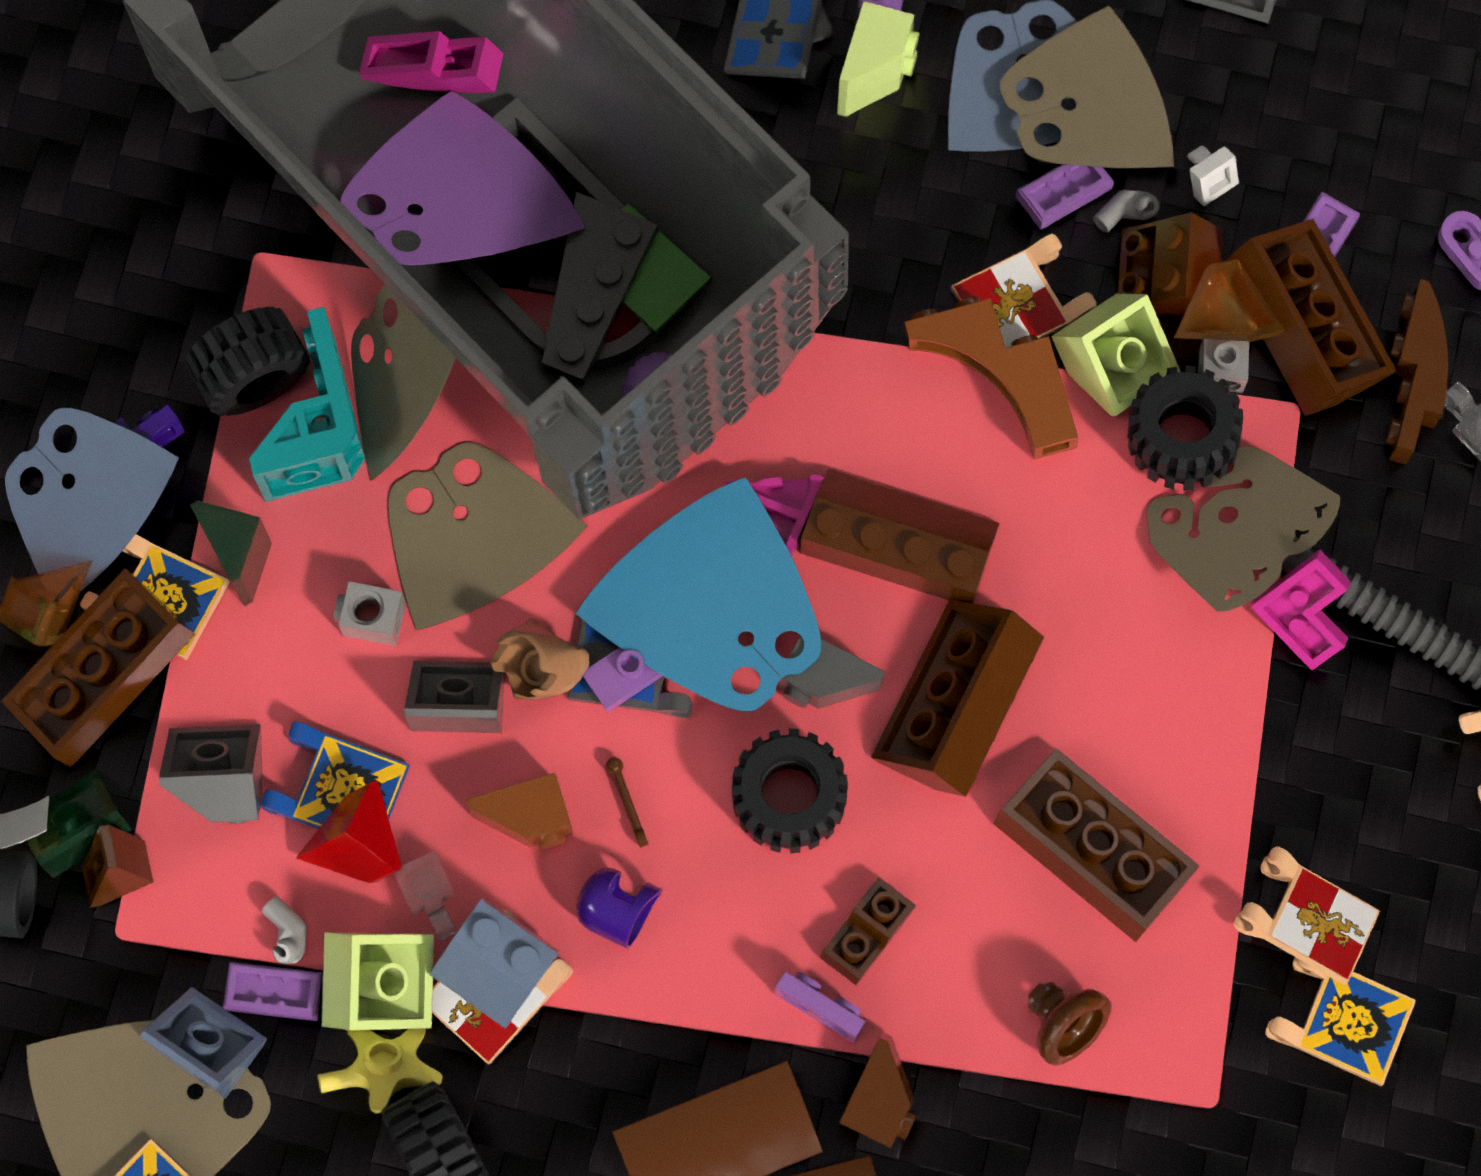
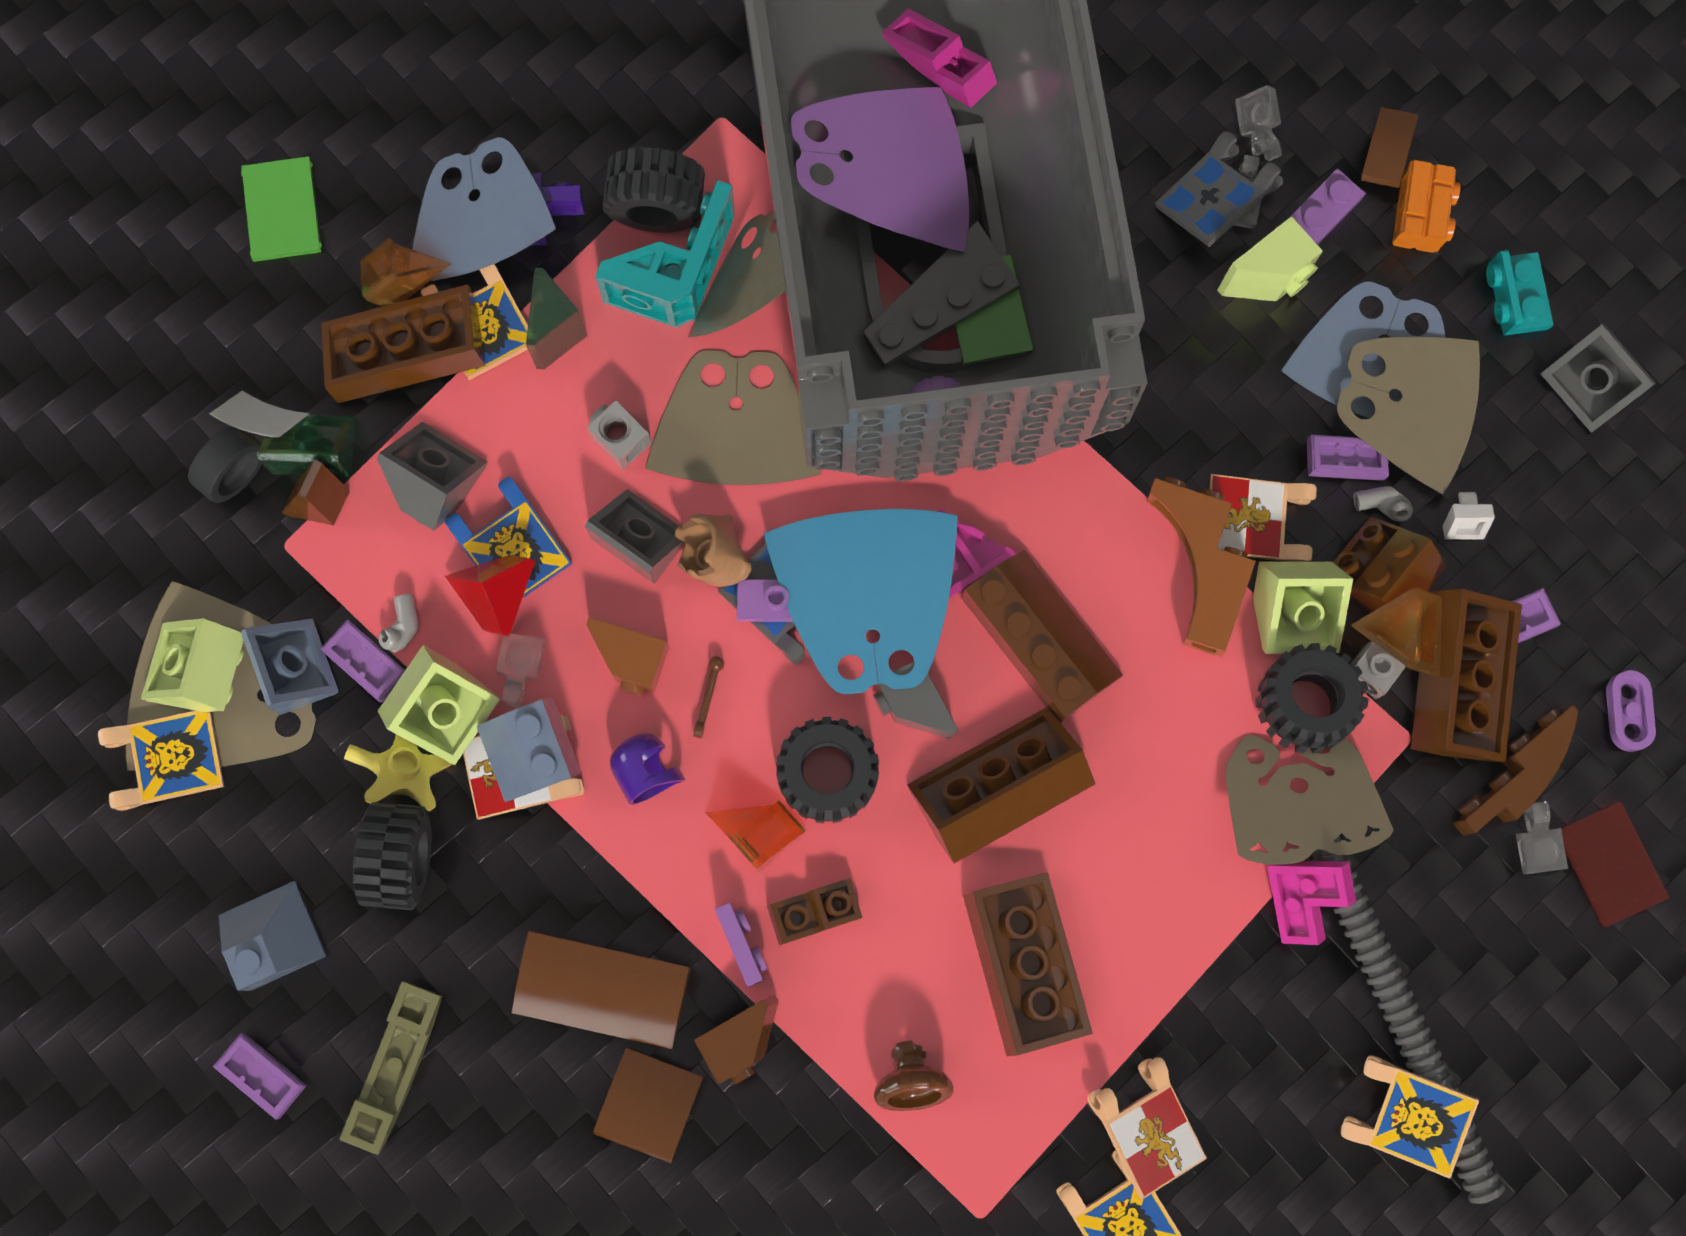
camera: 30 degrees right, 5 degrees up
none -> yellowish green slope [141,618,244,712]
none -> clear orange slope [705,800,806,873]

